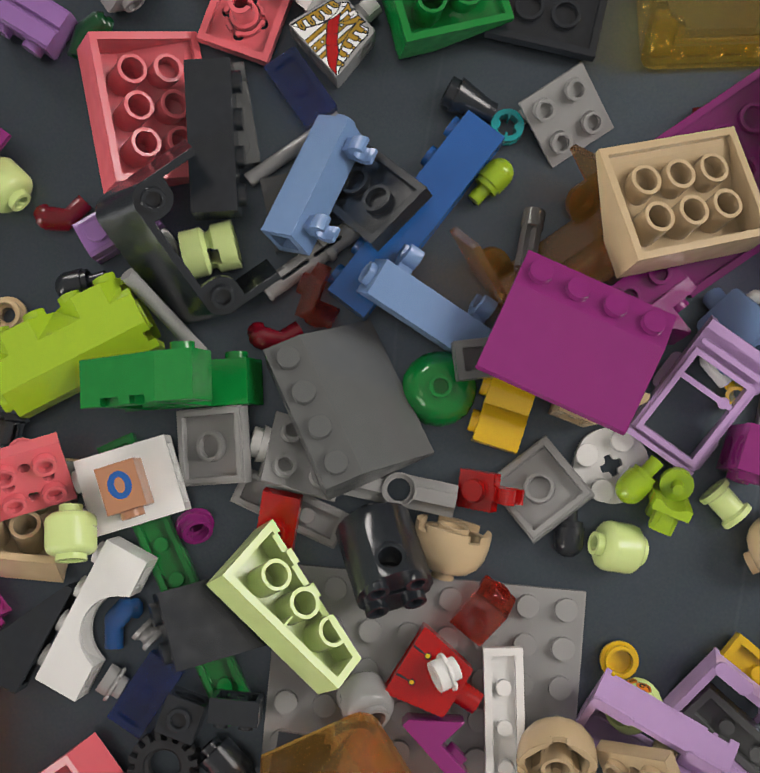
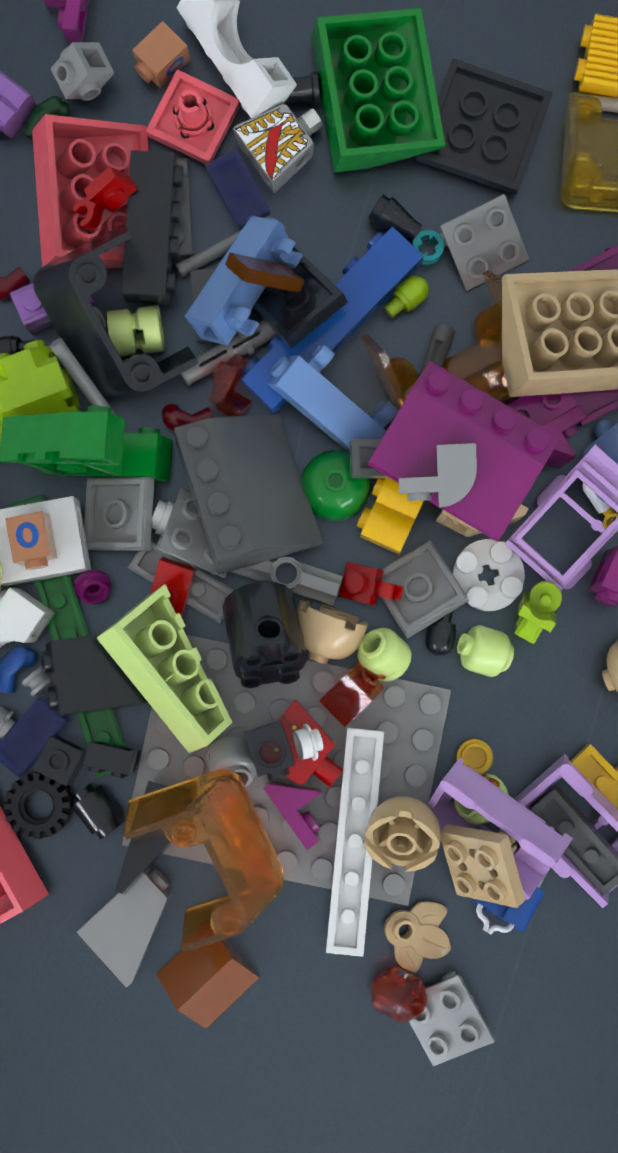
camera: 10 degrees right, 0 degrees up
lime cylinder [615,455,664,504] -> none
yellowish green bush [699,478,752,529] -> none
none -> red plate [73,166,137,231]
none -> reddish brown tile [225,253,305,293]
none -> black brick [244,720,295,781]
none -> yellowish green head [357,627,412,682]
none -> light grey brick [399,443,477,508]

